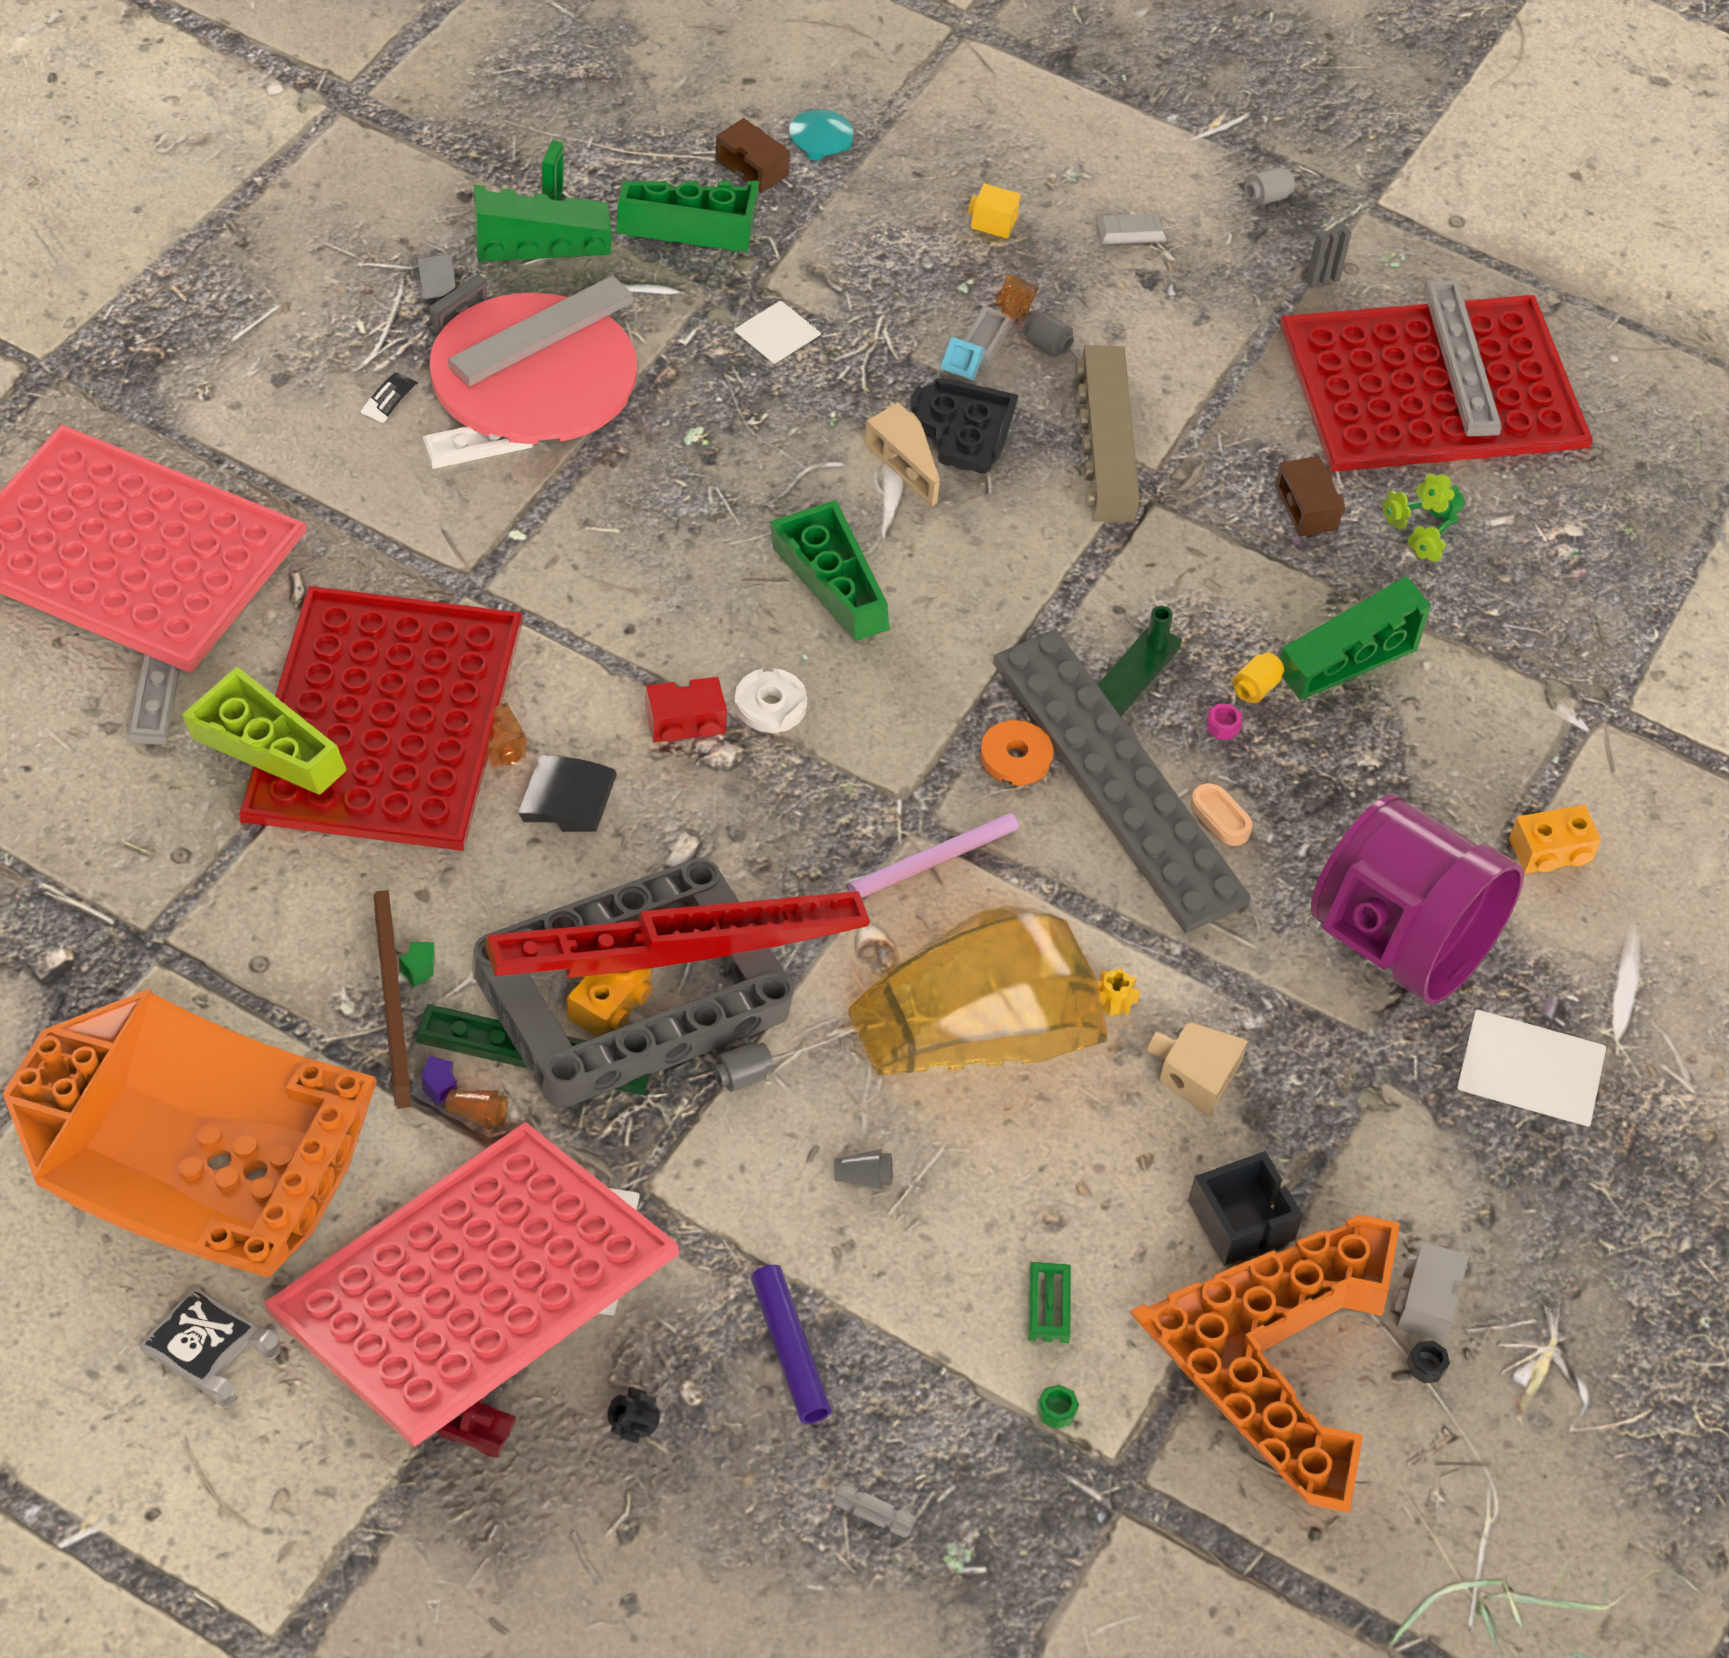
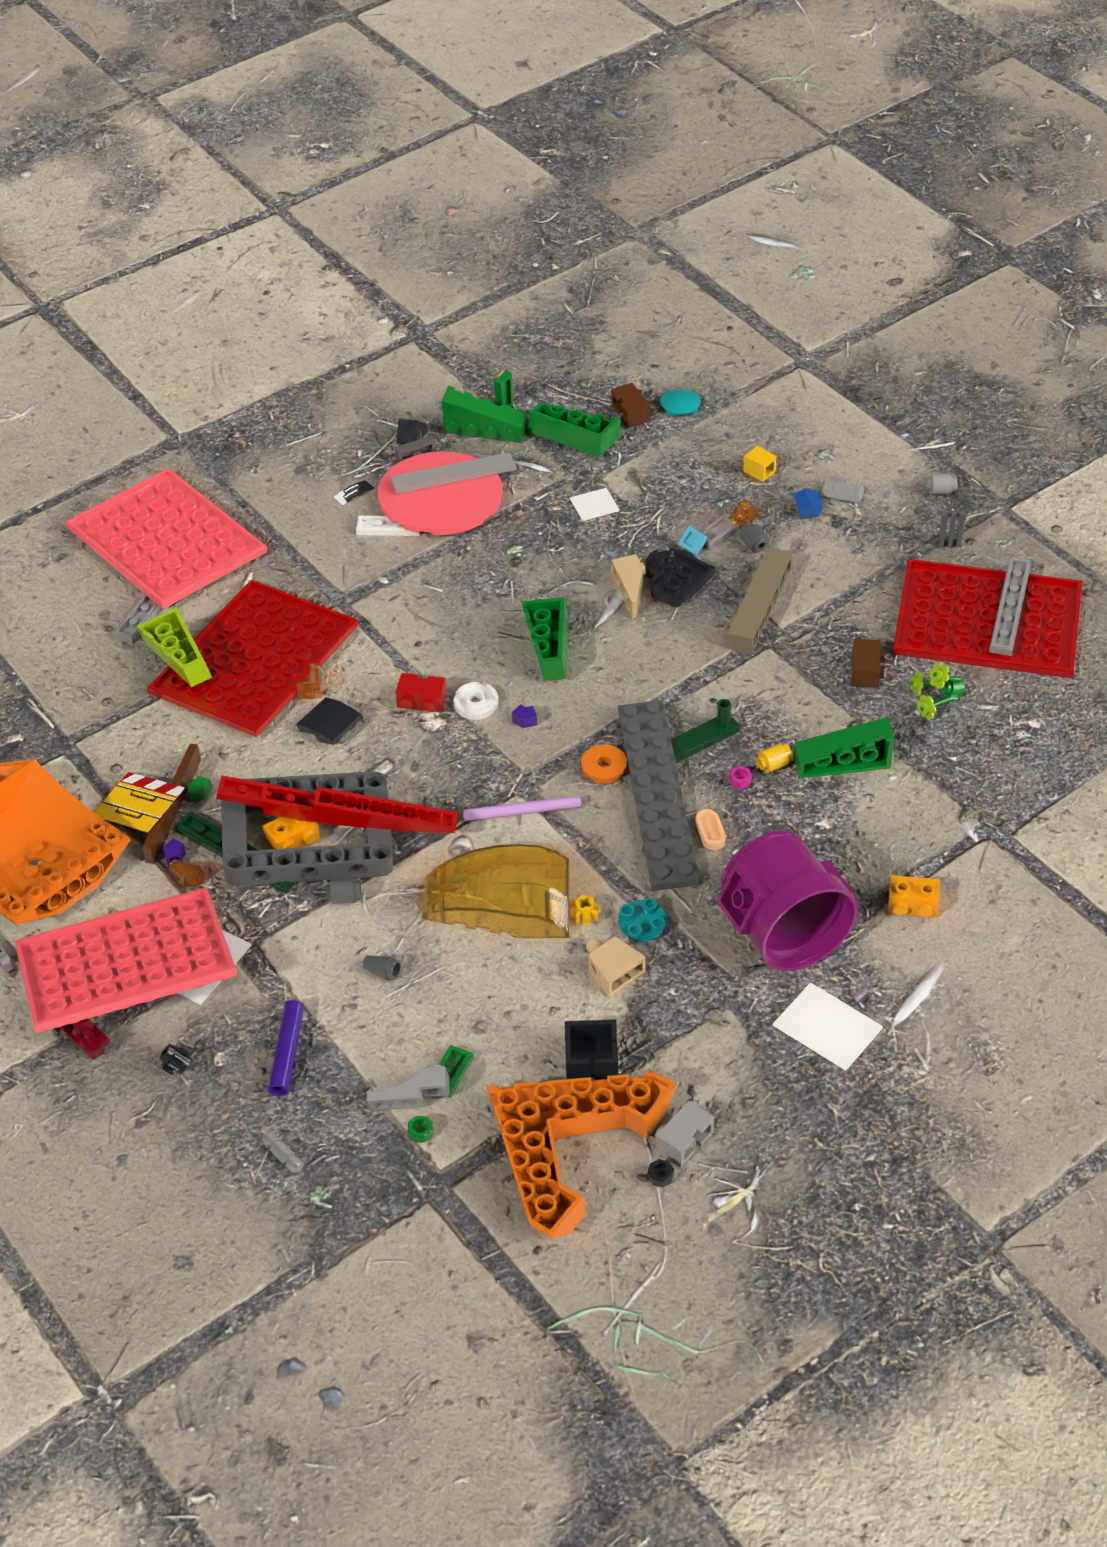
camera: 30 degrees right, 5 degrees down
none -> yellow sticker [94,772,184,832]
none -> light grey slope [367,1064,449,1111]
none -> dark purple piece [512,704,537,728]
none -> teal dish [618,897,667,941]
none -> blue piece [793,489,823,519]

